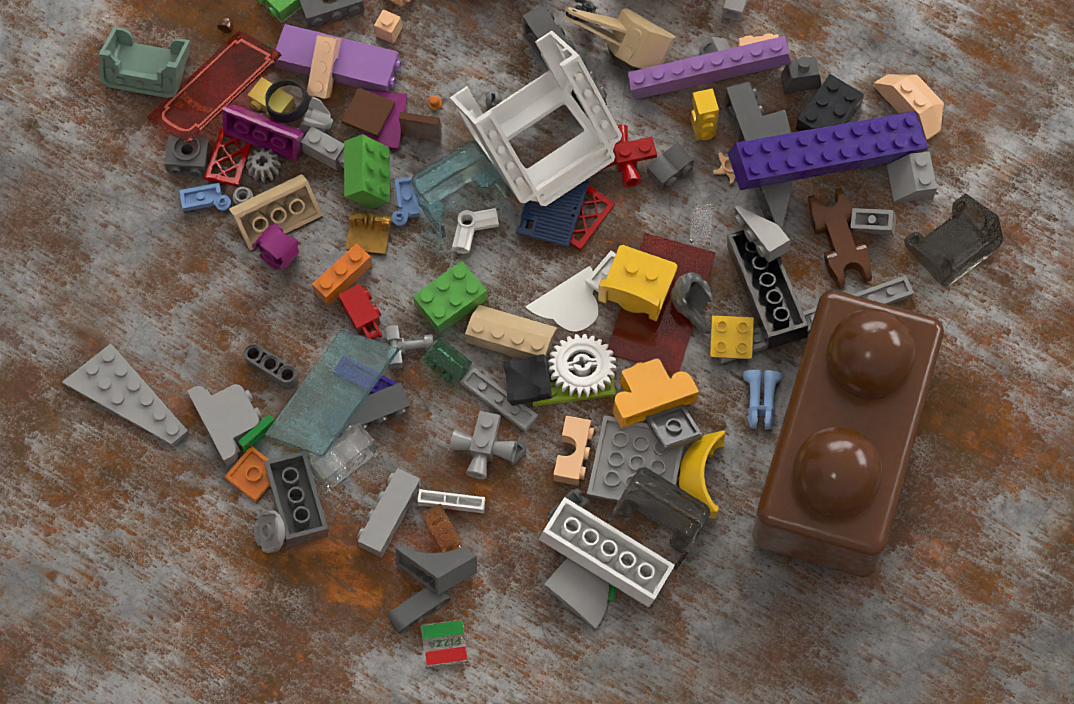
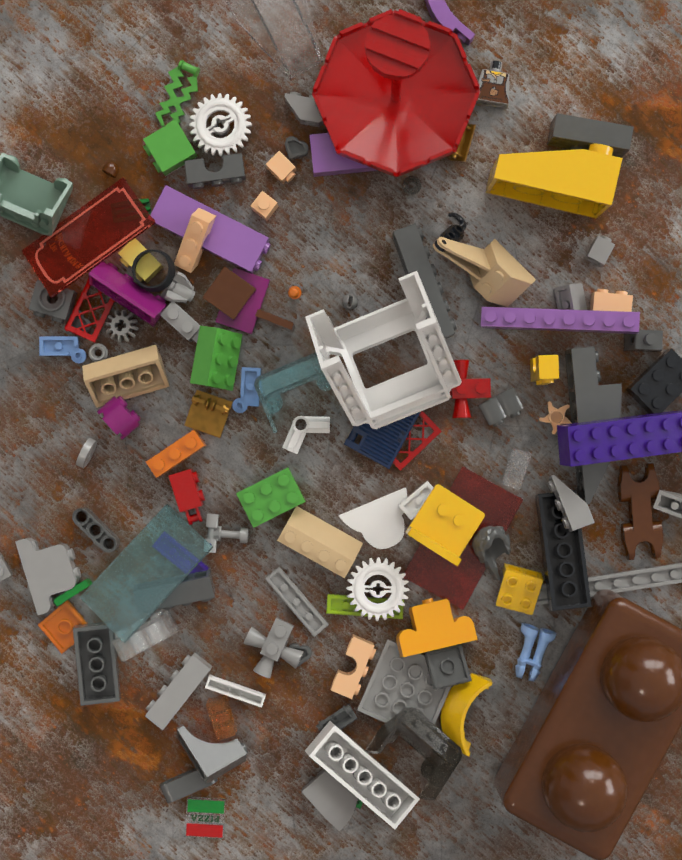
camera: 10 degrees right, 20 degrees up
light grey tile [254,510,285,553] -> none
clear green brick [422,336,472,383] -> none
black brick [503,354,552,406] -> none
none -> light grey piece [76,438,97,469]

